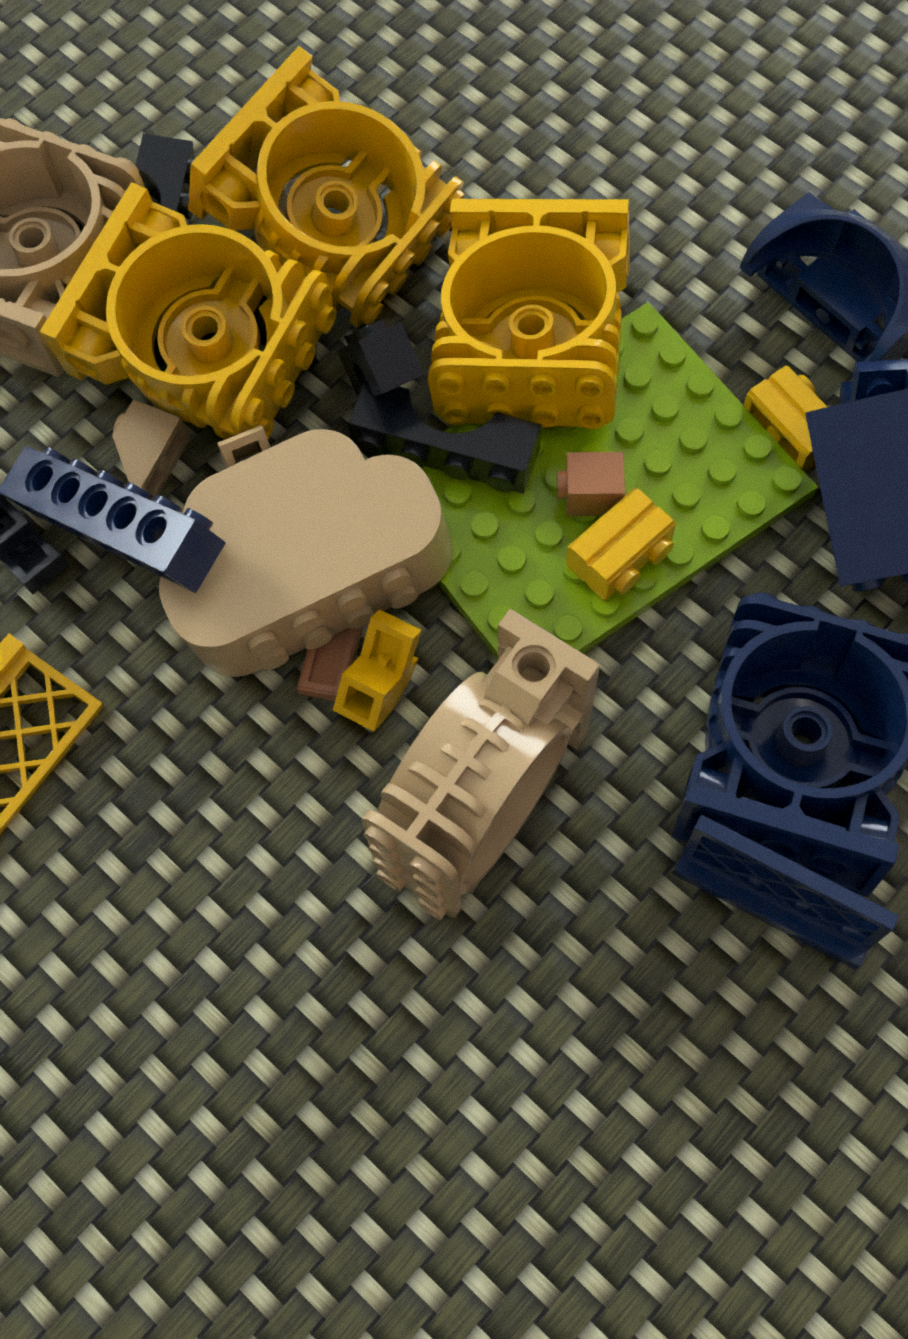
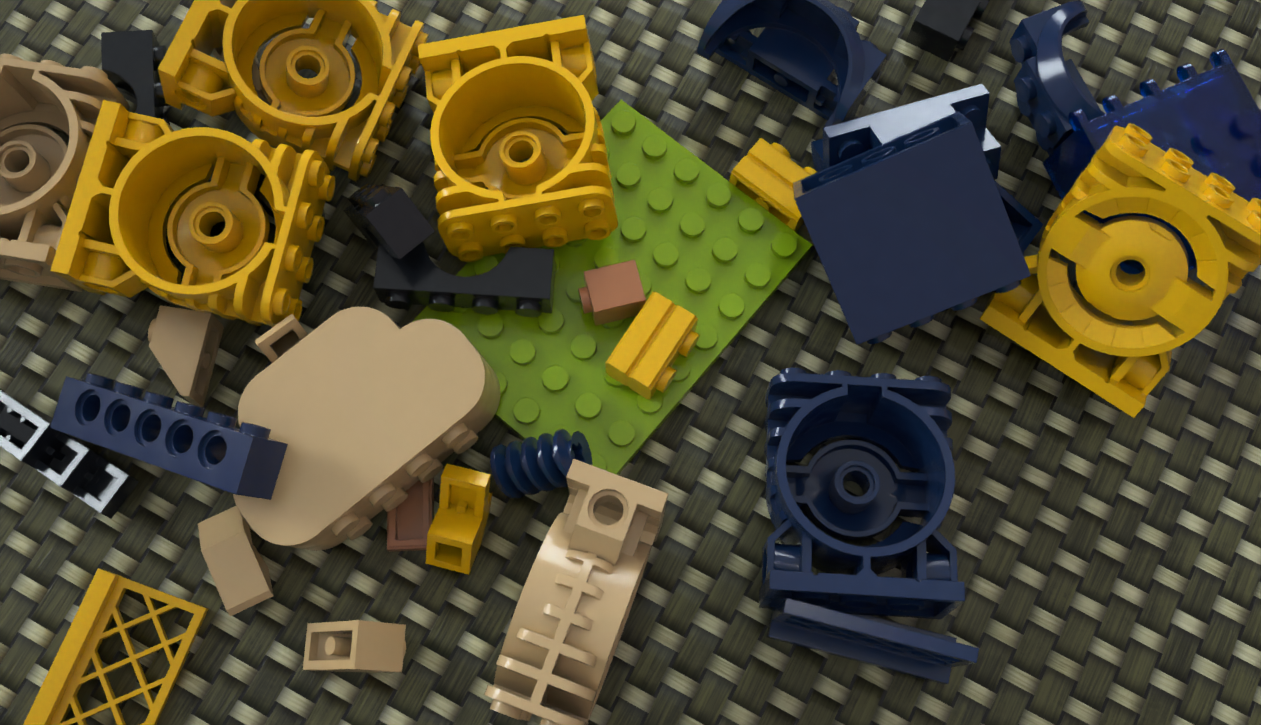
camera: 20 degrees left, 5 degrees up
none -> tan slope [198,506,274,616]
none -> tan slope [303,620,406,673]
none -> dark blue piece [490,429,592,499]

